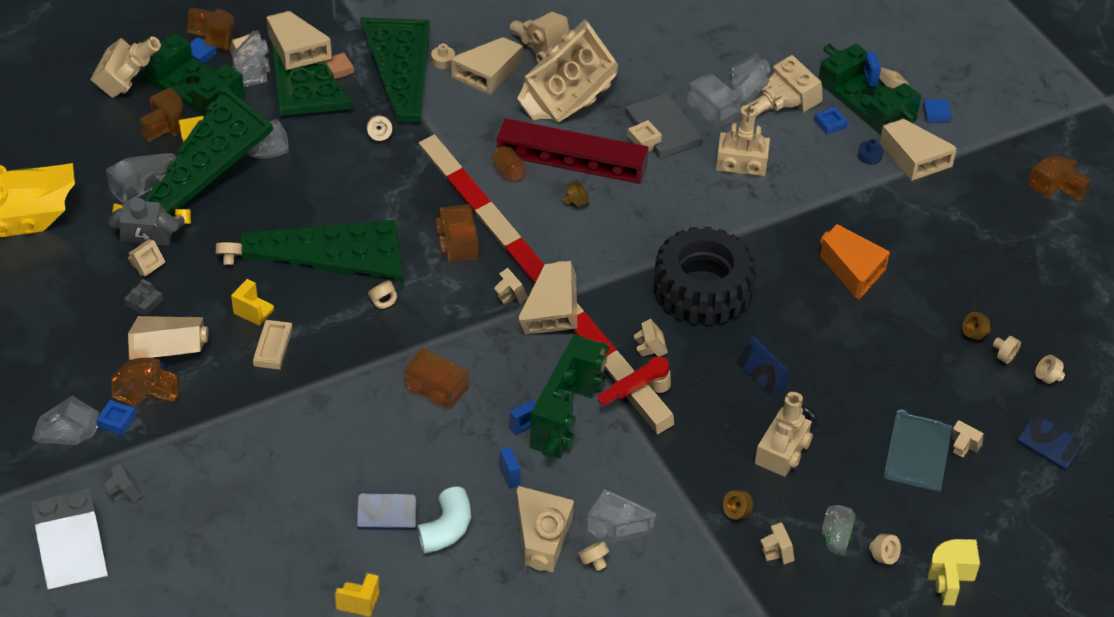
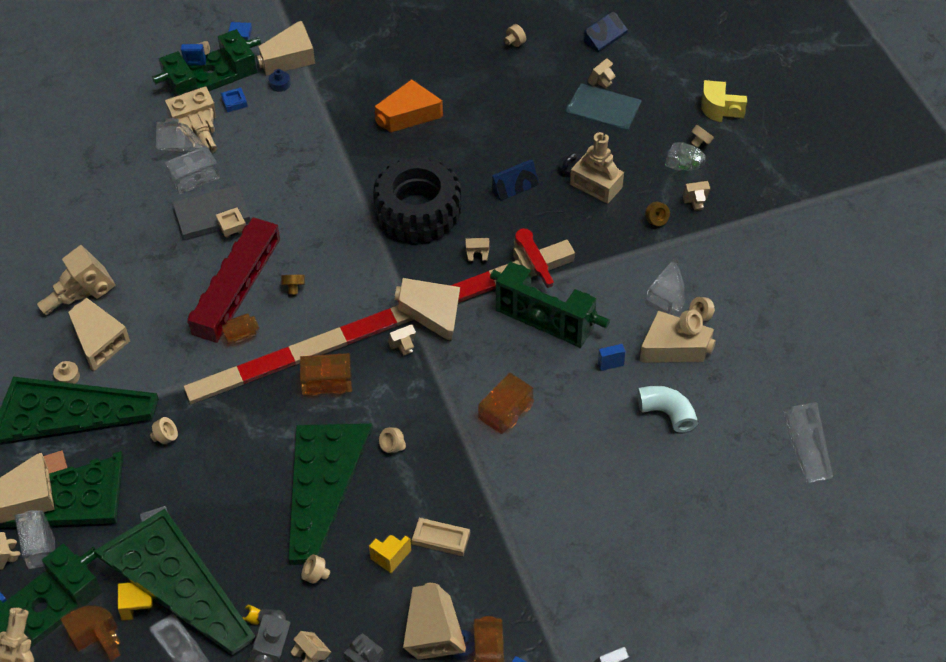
camera: 80 degrees left, 5 degrees up
yellow panel [335,573,380,617] -> none
slope [357,493,417,530] -> none
blue tile [509,400,536,436] -> none
tan slope [517,19,618,122] -> none
tan brick [716,105,770,176] -> none
pearl gold tile [962,312,991,340] -> none
tan tile [1035,355,1065,384] -> none

